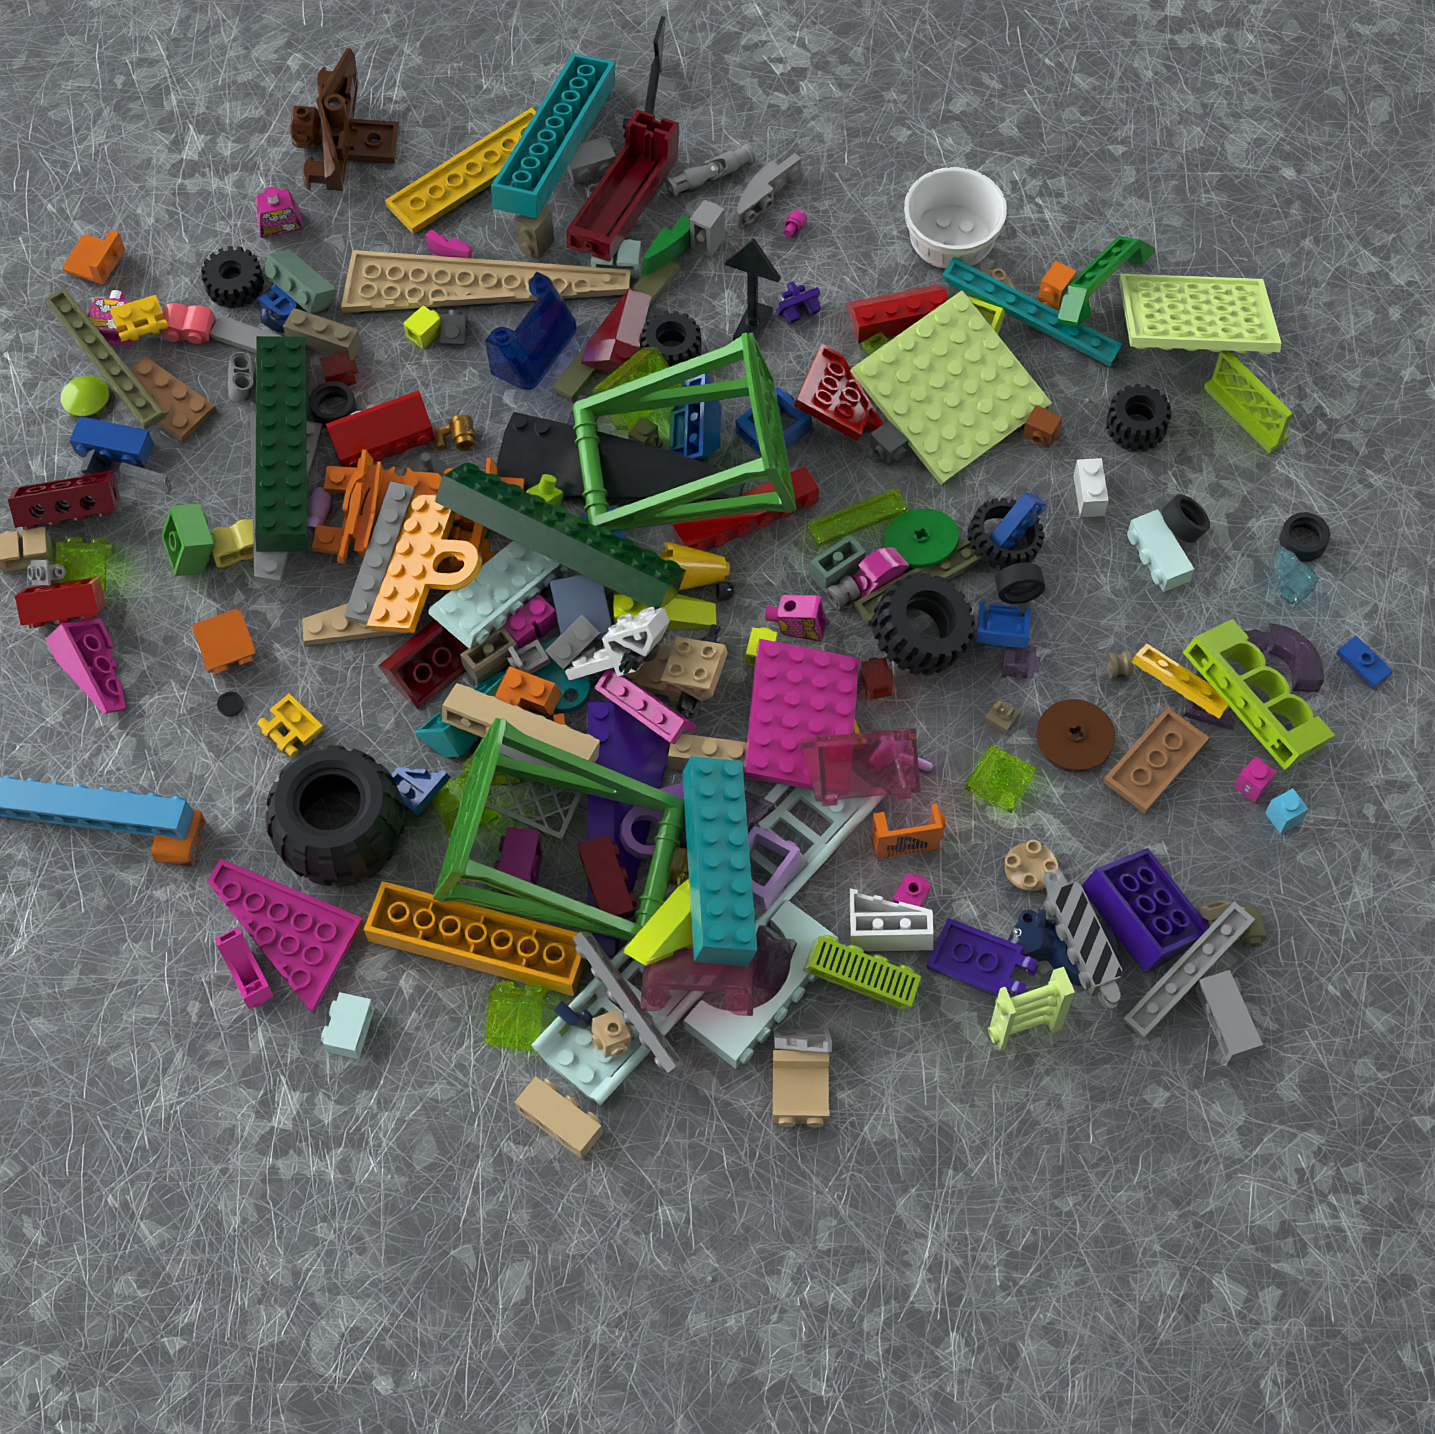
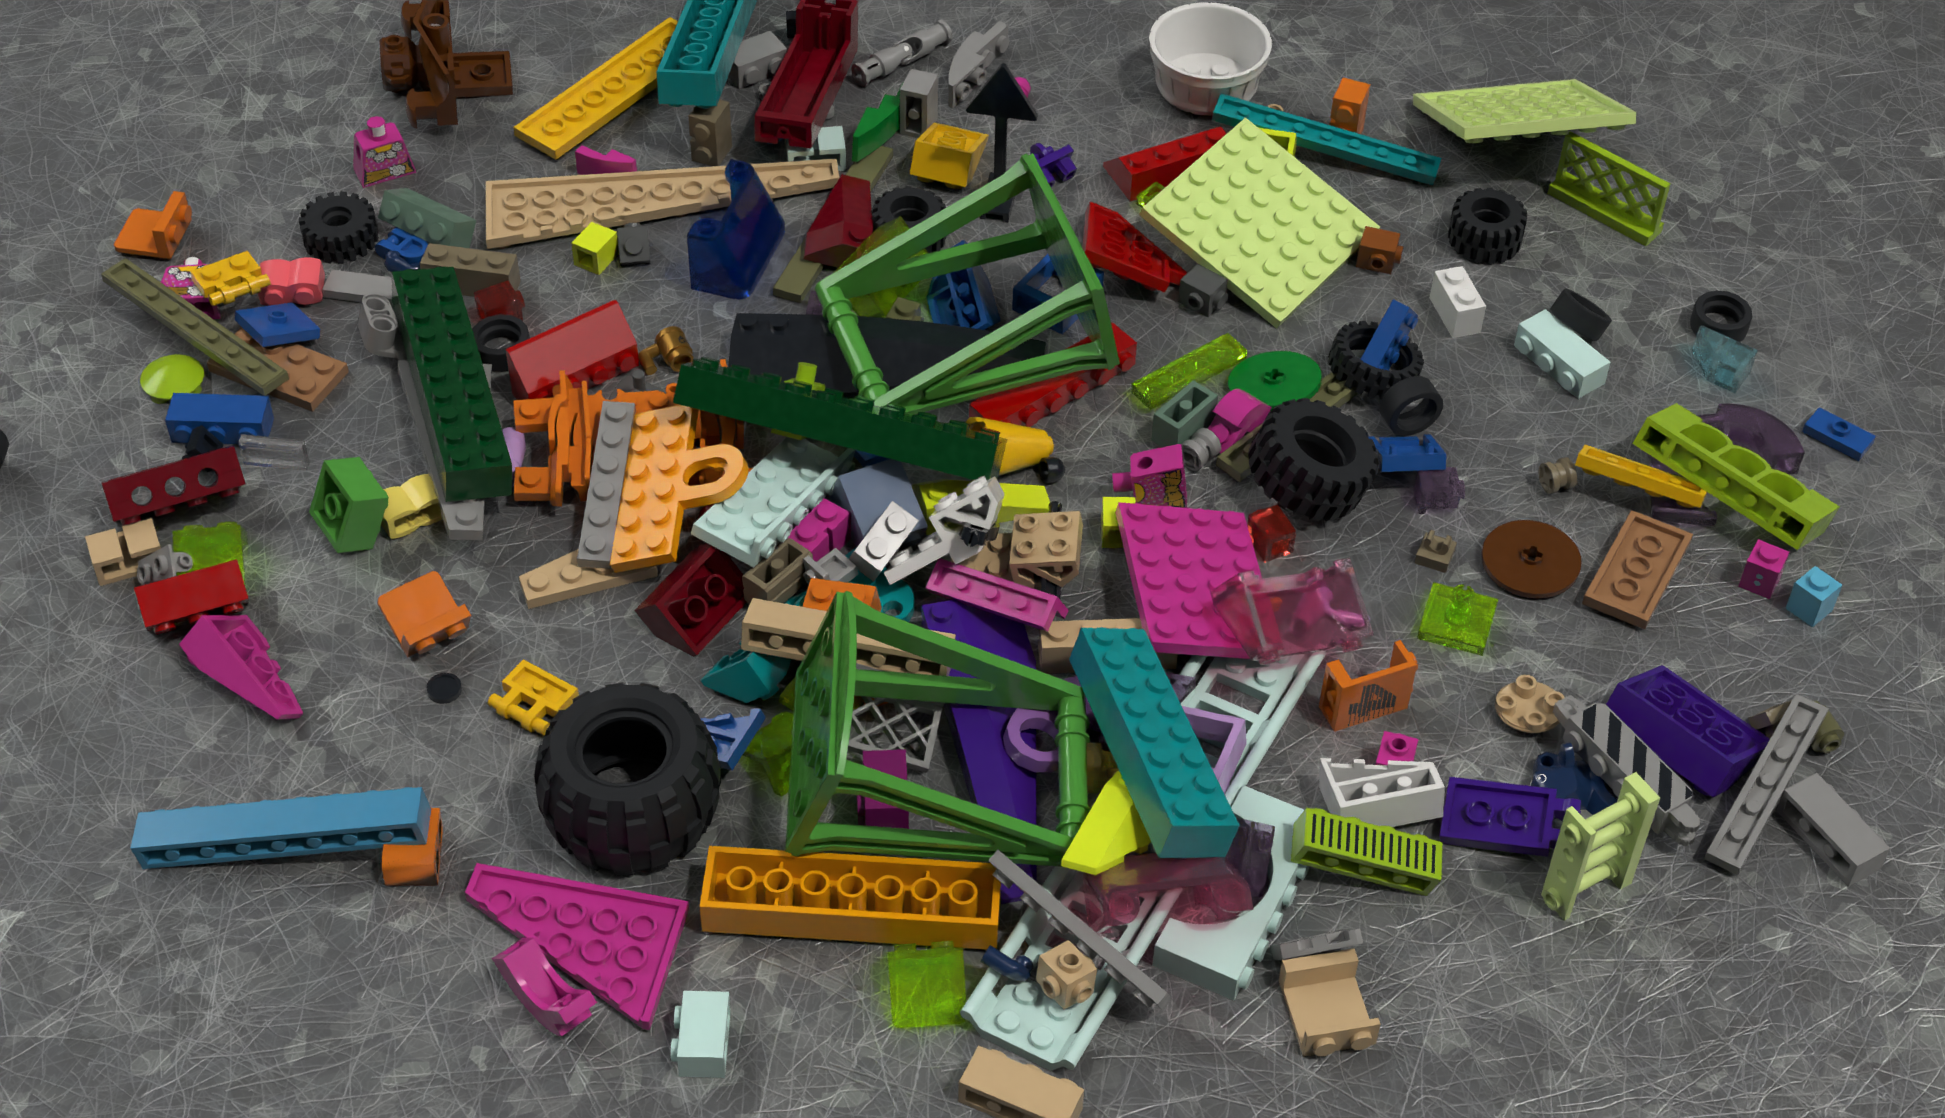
camera: 15 degrees left, 15 degrees down
dark red brick [578,835,637,919] -> none
green slope [1057,236,1155,327] -> none
none -> blue plate [235,302,320,347]
none -> yellow slope [910,122,989,189]

